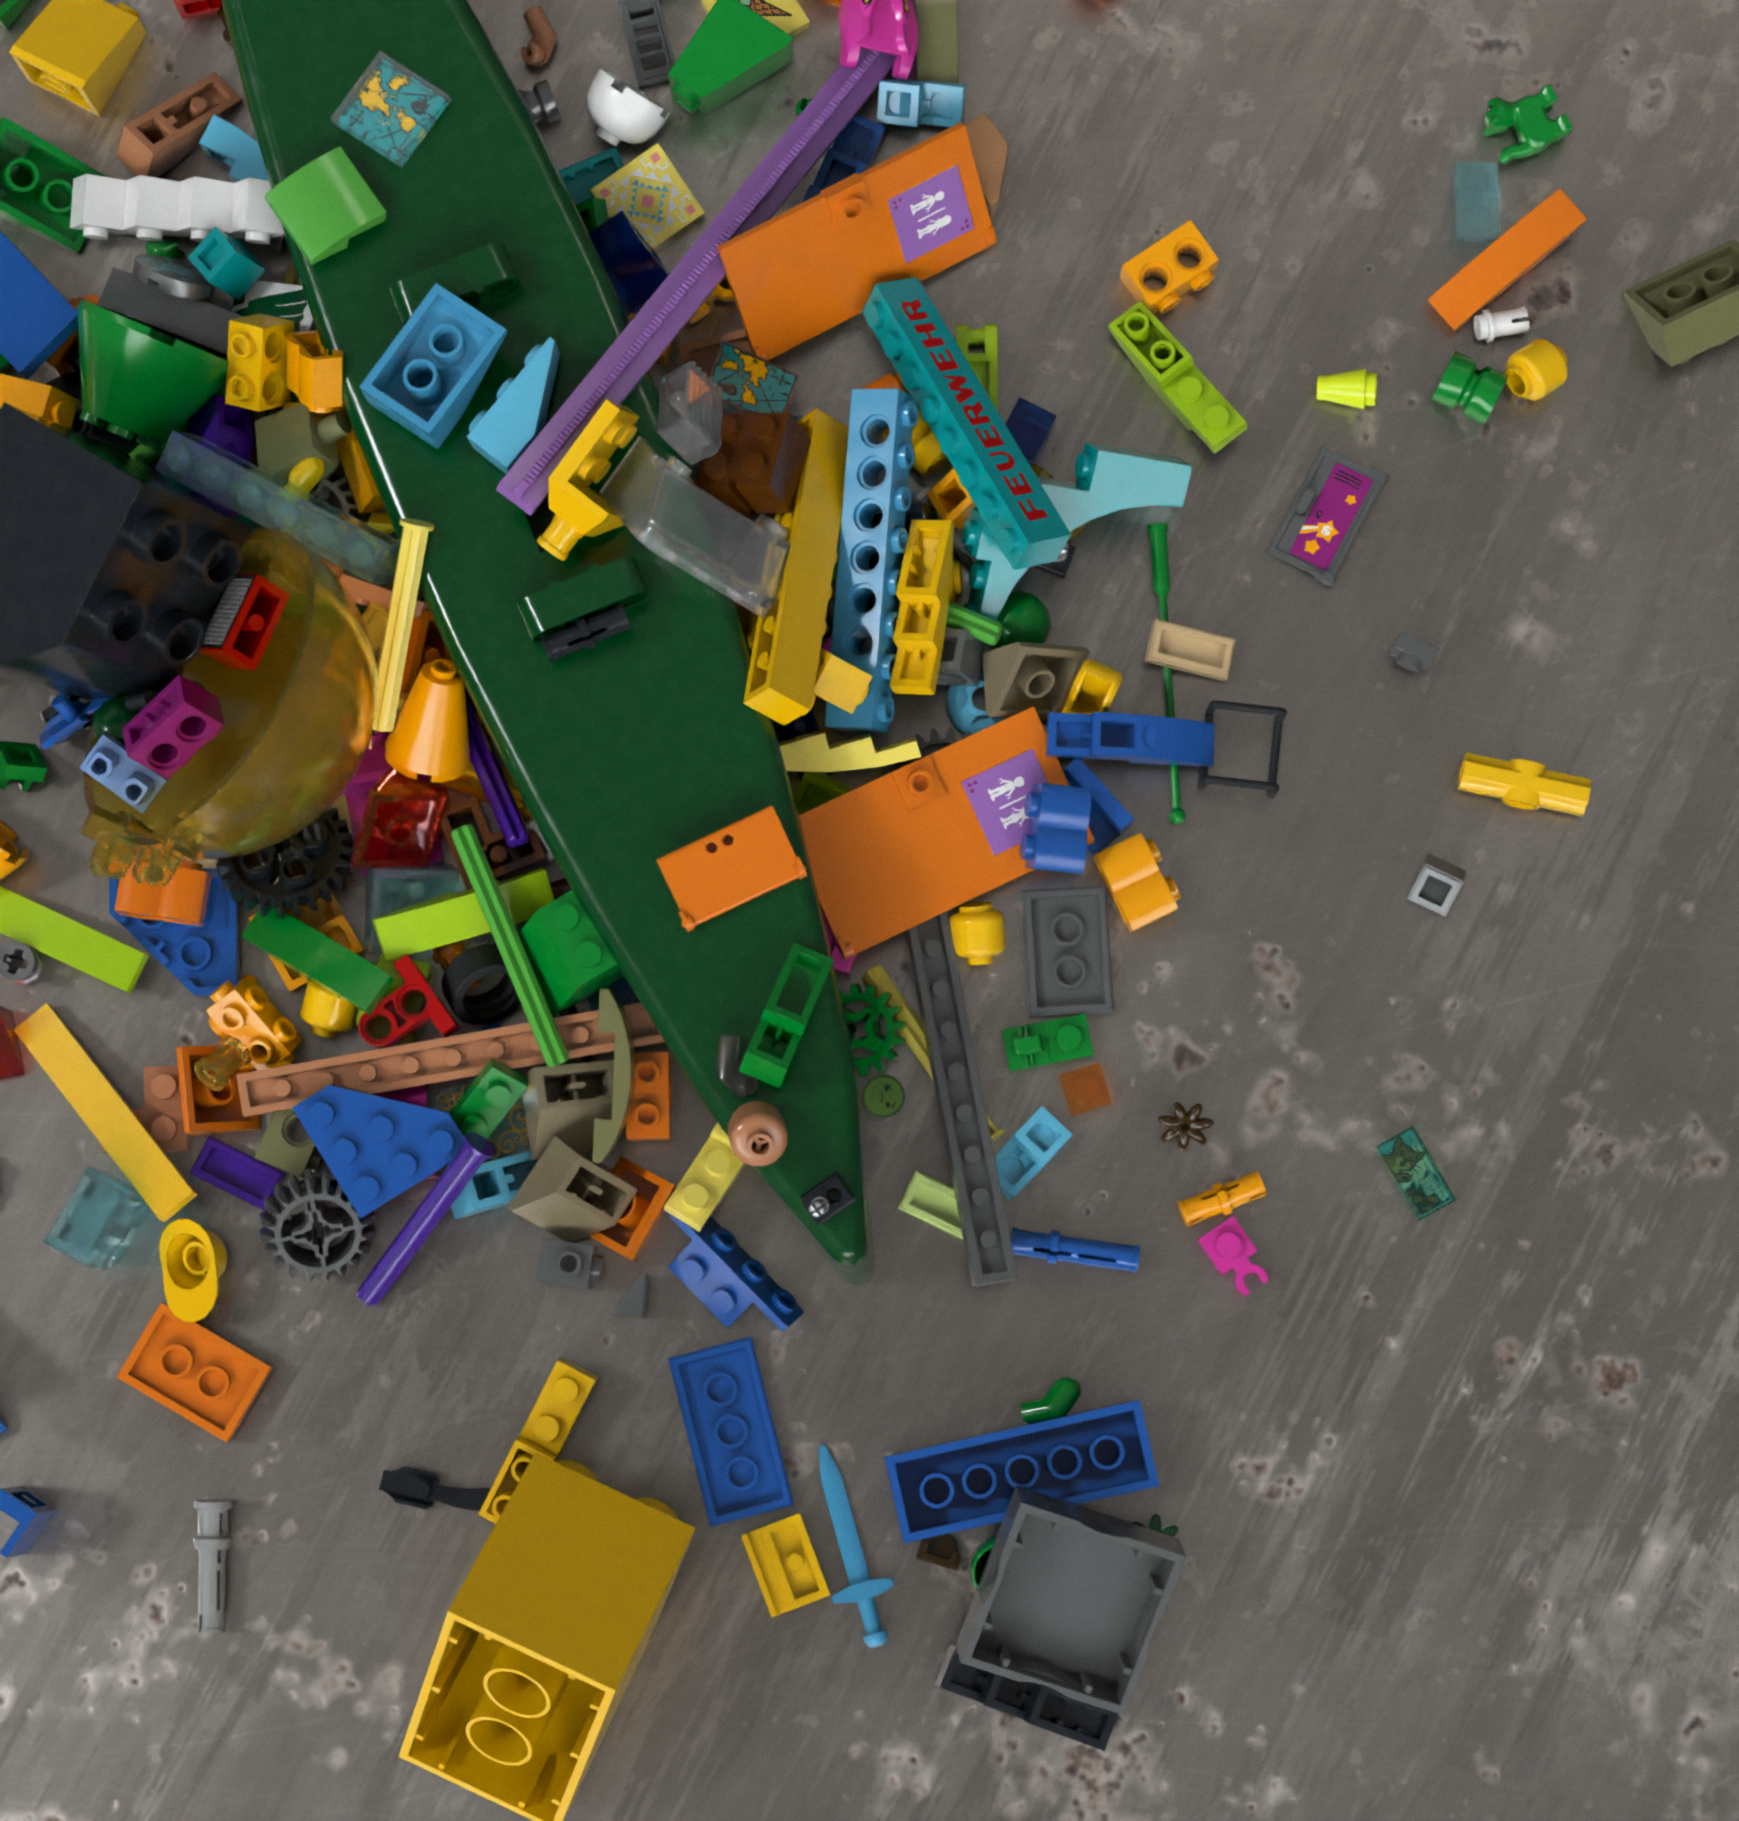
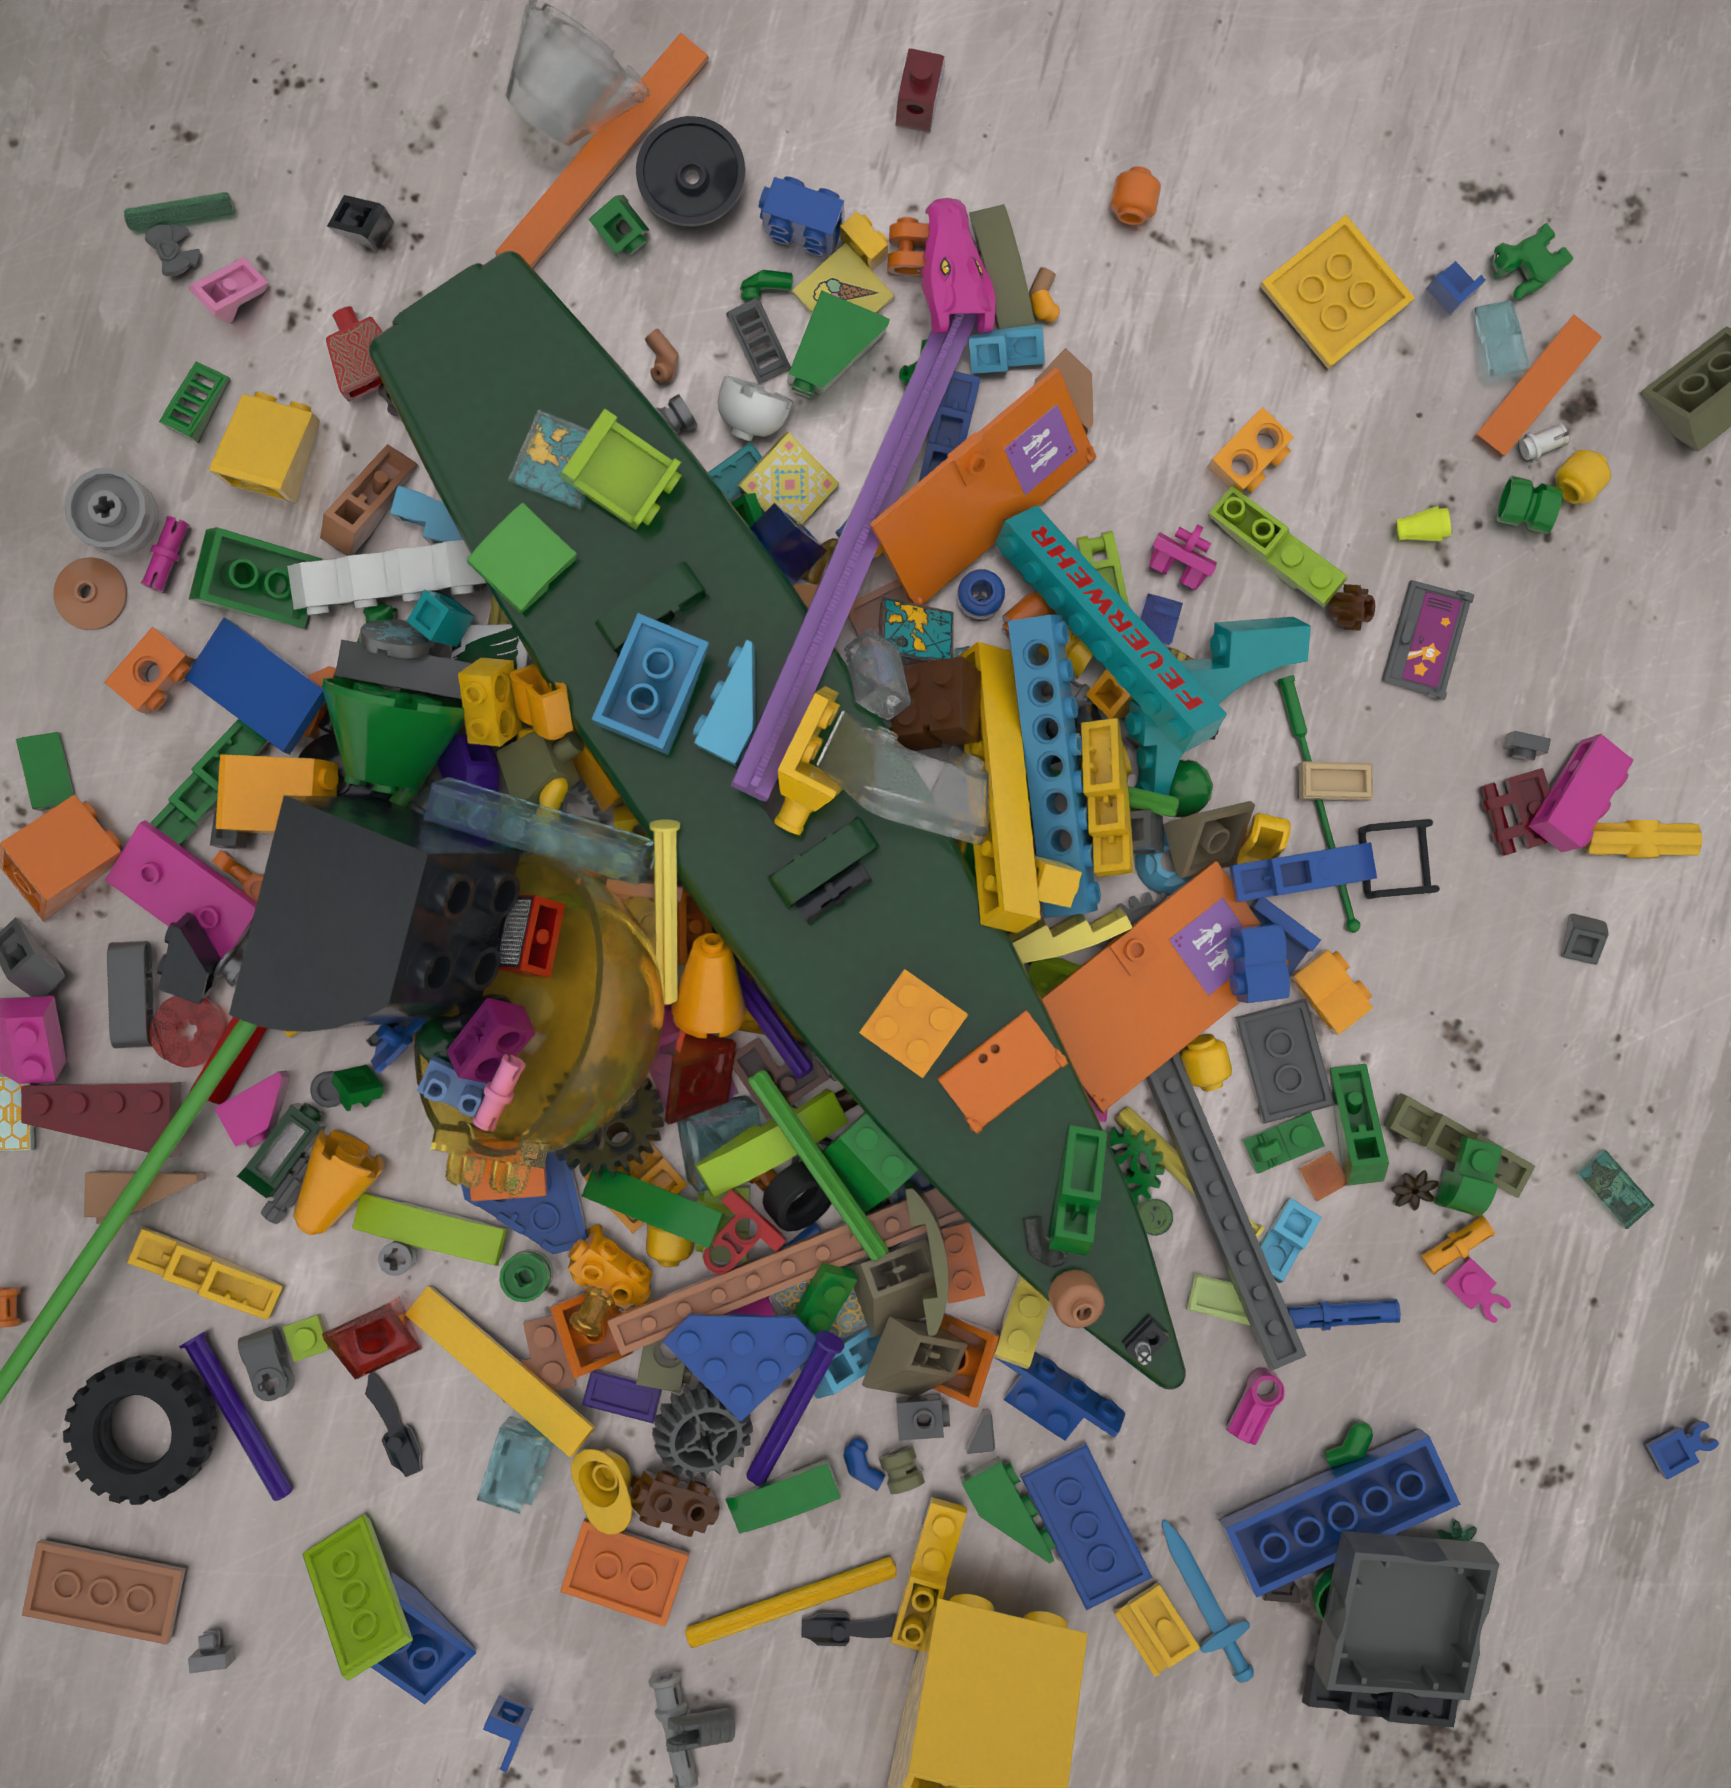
camera: 15 degrees left, 5 degrees up
none -> bright pink pin [472,1054,526,1132]
none -> green wheel [499,1249,554,1302]
none -> lime panel [559,408,682,530]
none -> reddish brown brick [630,1469,719,1537]
none -> dark grey hinge [666,1708,735,1753]
none -> yellow axle [685,1557,897,1648]
none -> green slope [725,1458,841,1534]
none -> blue arm [843,1438,886,1491]
none -> light orange brick [859,969,969,1078]
none -> olive wheel [879,1445,925,1494]
none -> blue head [957,569,1005,619]
none -> green slope [960,1456,1056,1564]
none -> light orange arm [1029,267,1060,323]
none -> dark pink hips [1149,524,1217,590]
none -> dark pink piece [1226,1368,1285,1445]
none -> yellow plate [1260,214,1415,369]
none -> reddish brown gear [1329,584,1376,631]
none -> green slope [1329,1064,1389,1186]
none -> olive slope [1384,1093,1535,1198]
none -> blue panel [1426,261,1486,315]
none -> green brick [1435,1136,1502,1216]
none -> dark red plate [1481,768,1550,856]
none -> dark pink brick [1529,734,1634,852]
none -> blue plate [1645,1421,1719,1480]

